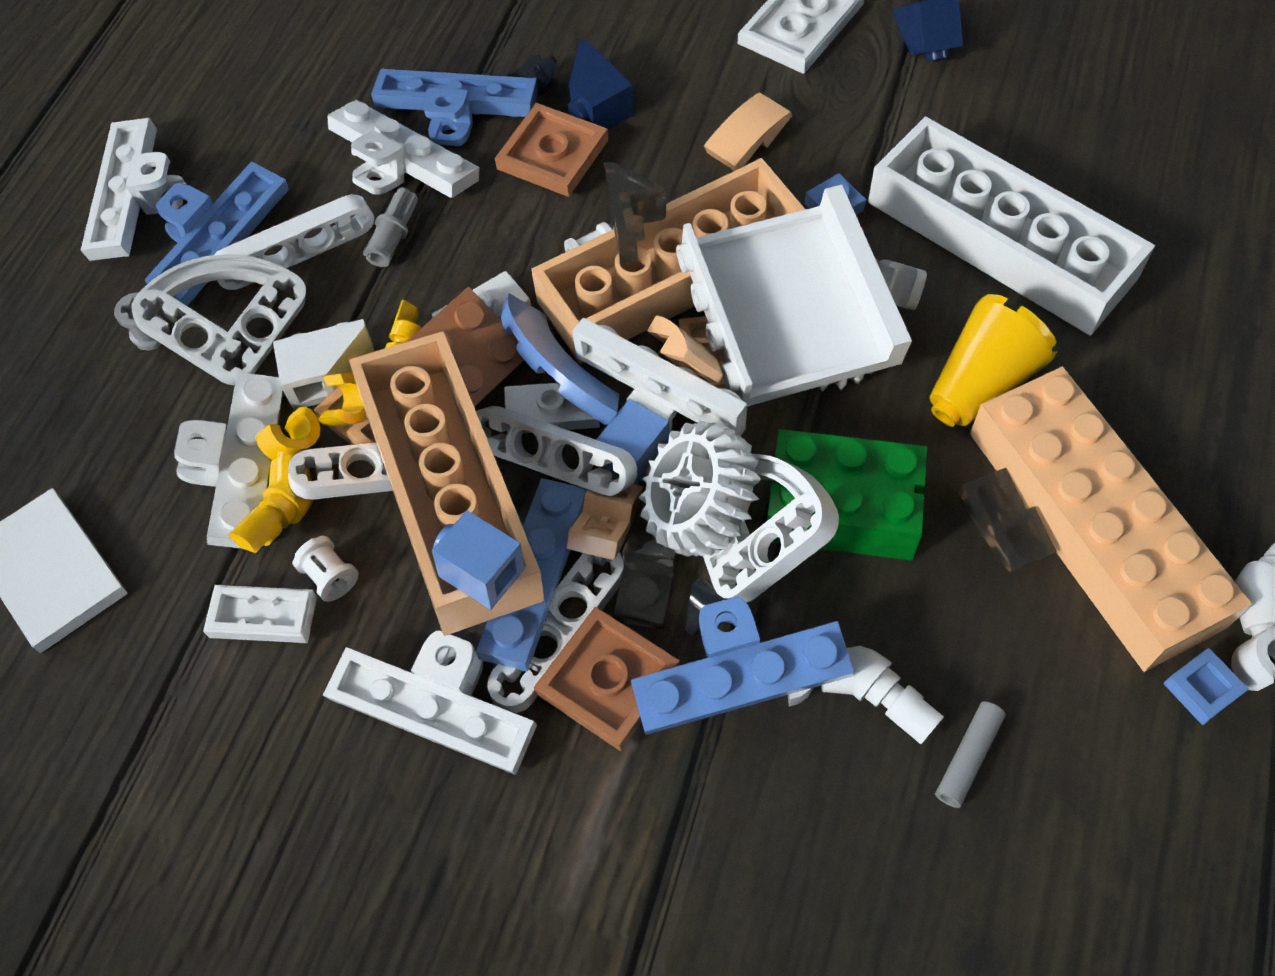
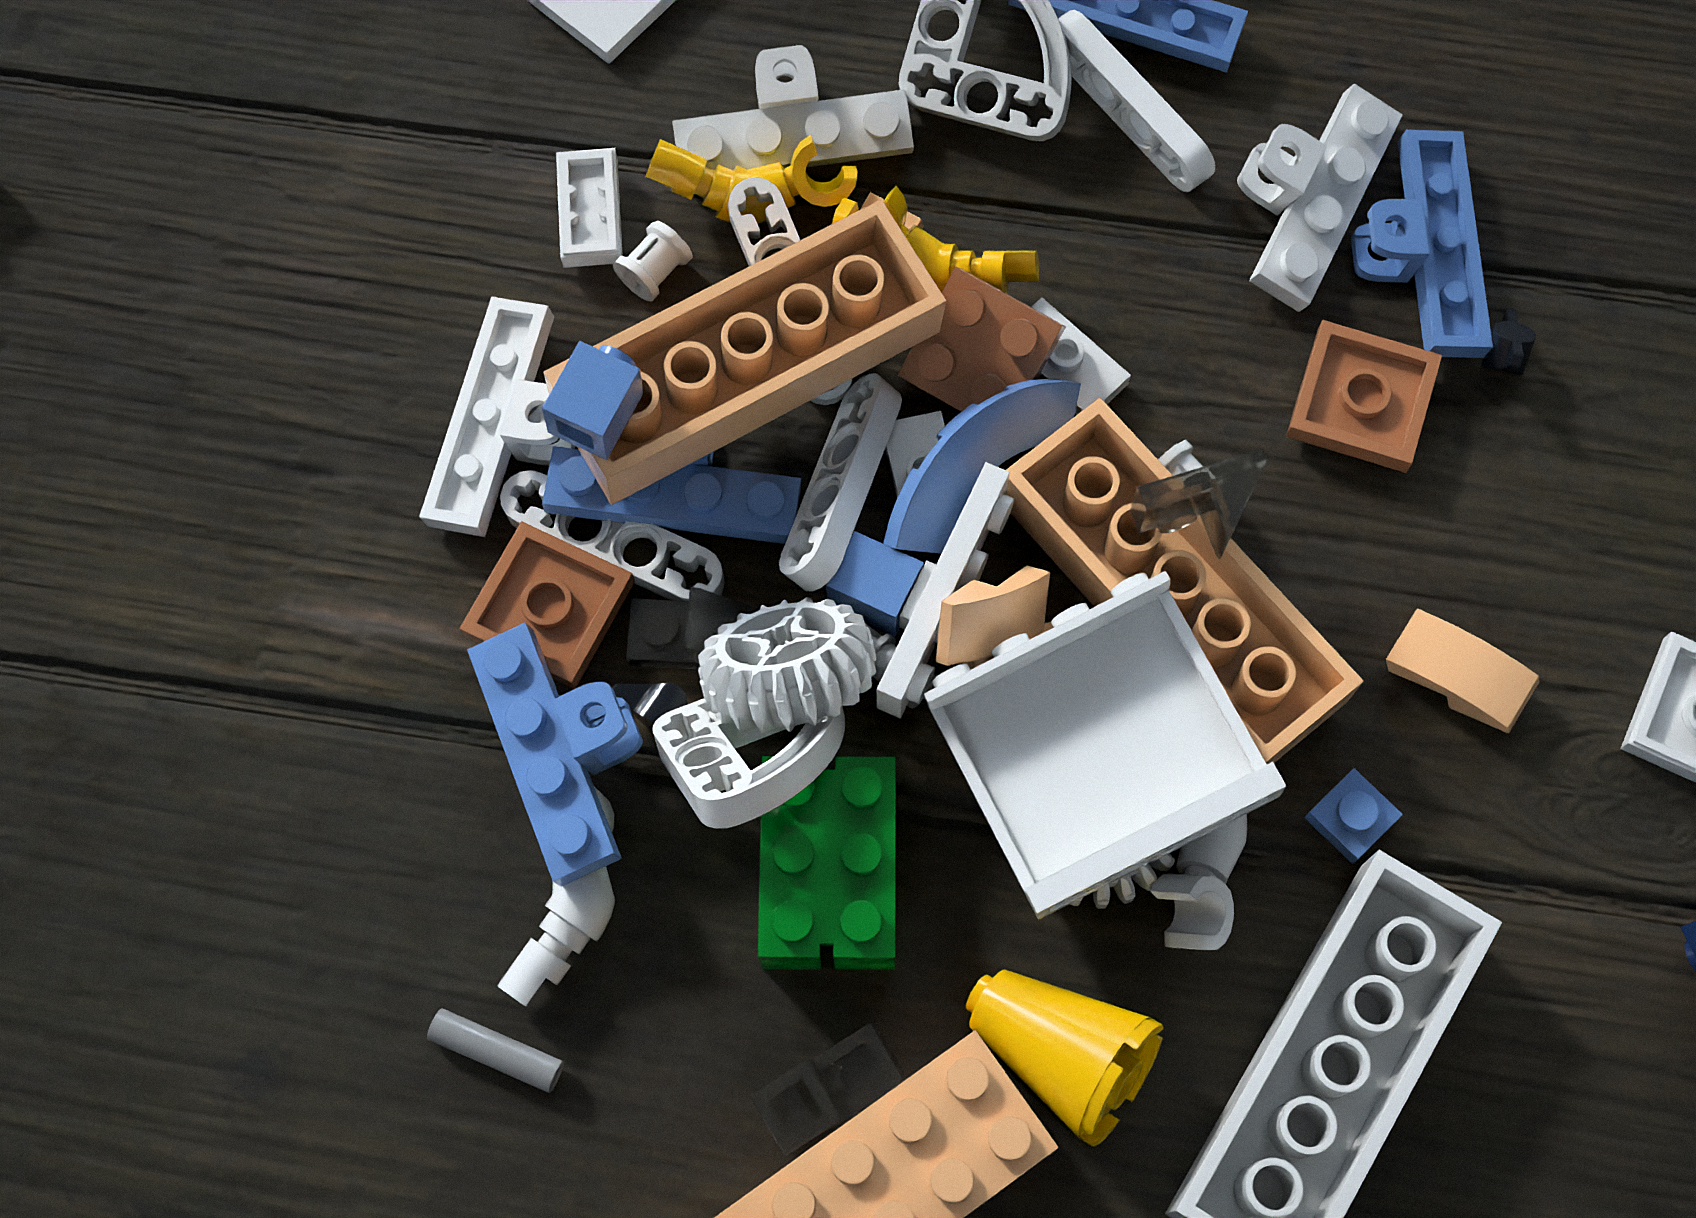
camera: 80 degrees right, 10 degrees up
white slope [273,319,375,410] -> none
light grey axle [363,188,418,267] -> none
light nougat slope [566,479,644,560] -> none
dark blue slope [568,39,634,130] -> none

